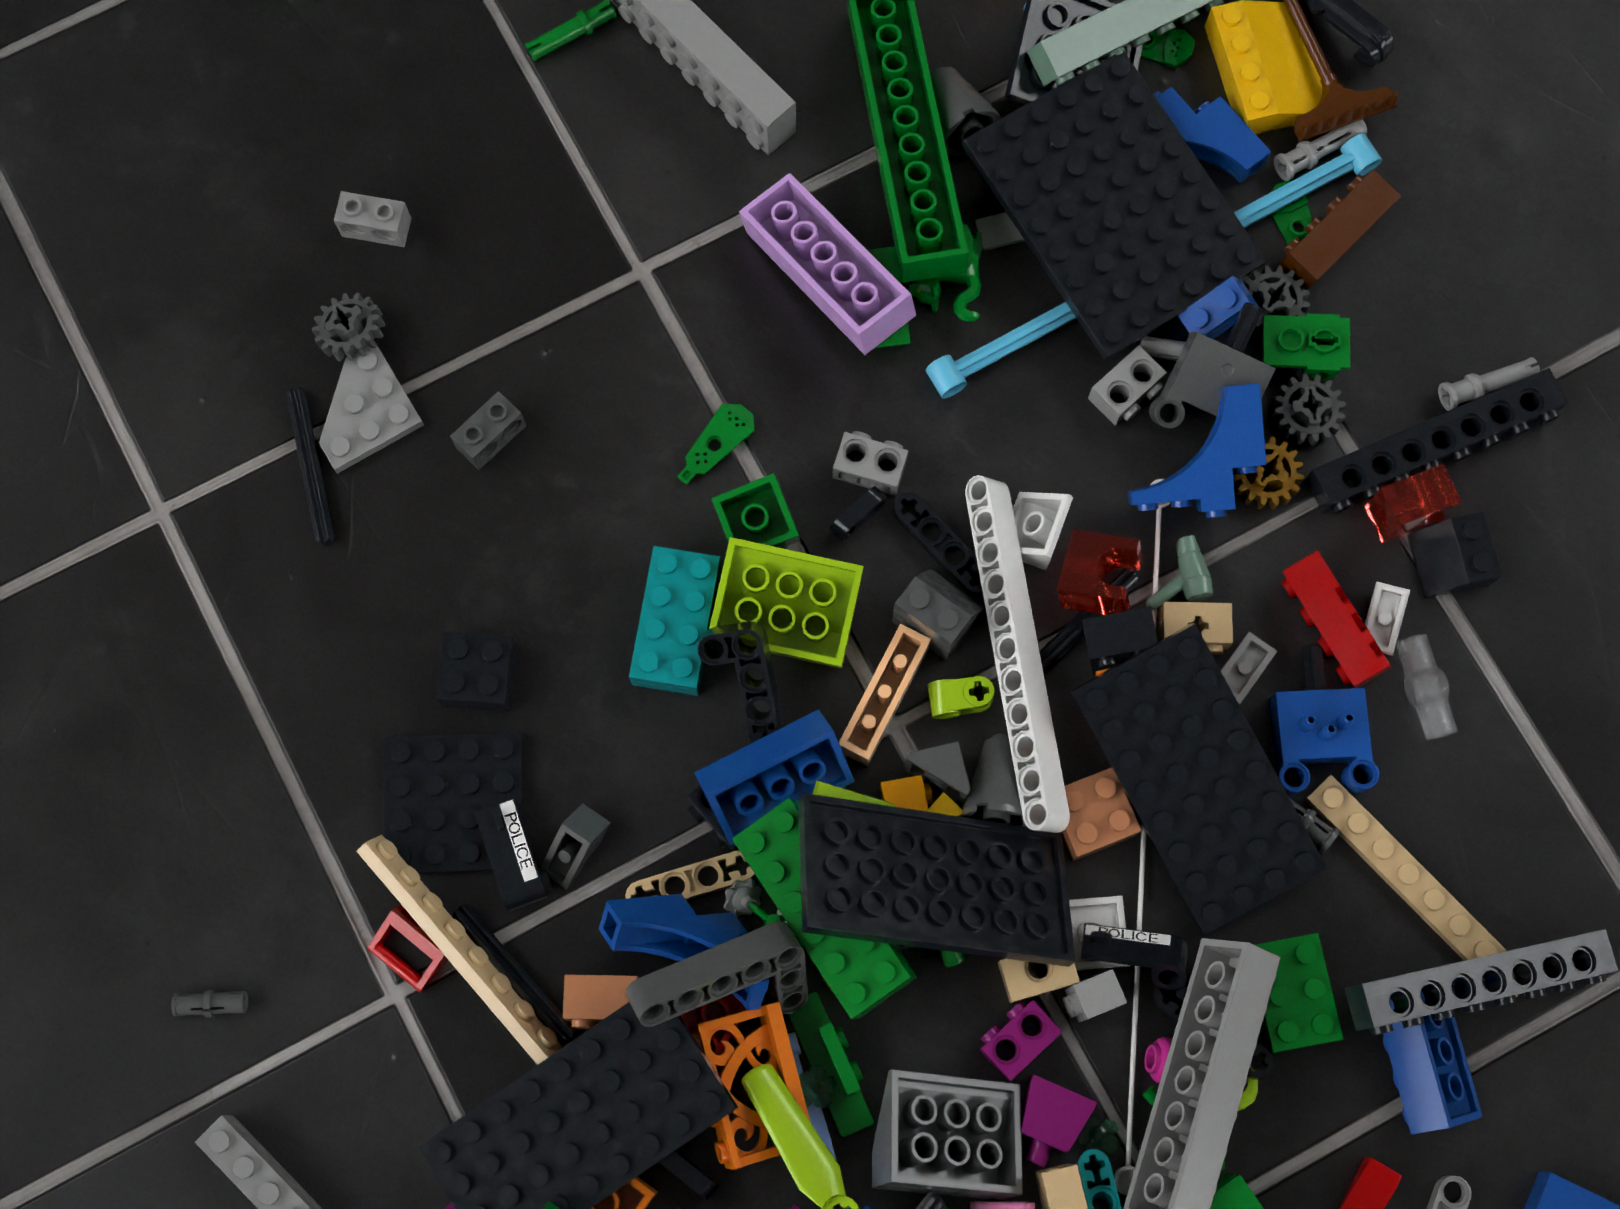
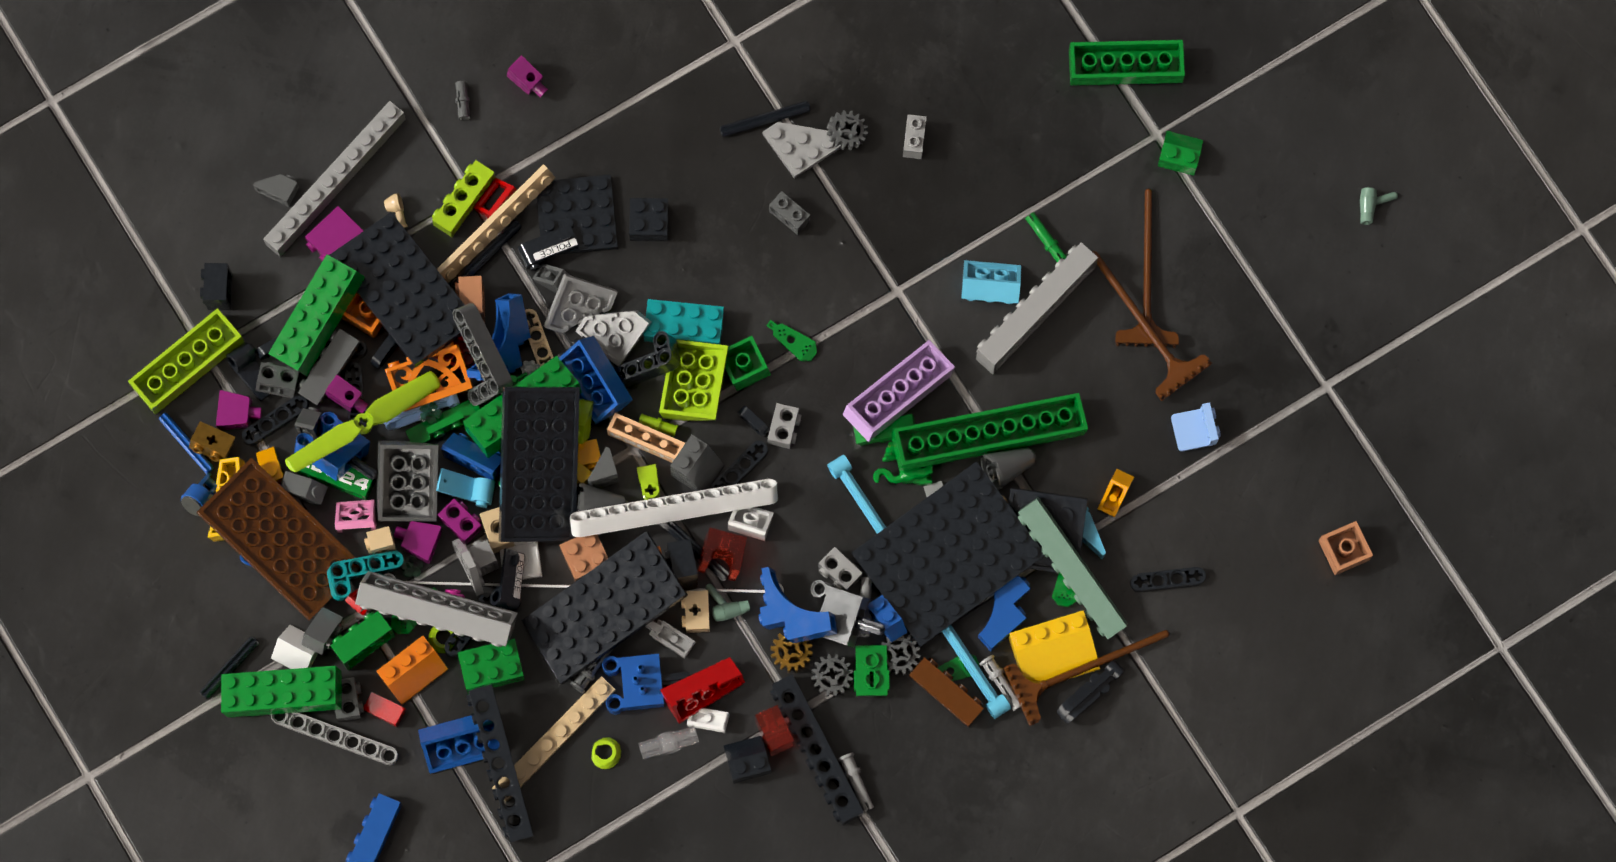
camera: 85 degrees right, 0 degrees up
none -> orange slope [376,636,448,705]
none -> tan bar [384,193,408,229]
none -> lime brick [432,160,496,237]
none -> medium azure door [436,468,496,508]
none -> blue slope [441,433,501,482]
none -> light grey plate [452,538,485,596]
none -> magenta torso [507,55,548,98]
none -> light grey plate [544,274,618,333]
none -> light grey plate [575,310,651,366]
none -> lime piece [591,737,621,769]
none -> lime pin [638,413,678,437]
none -> medium azure slope [961,260,1021,304]

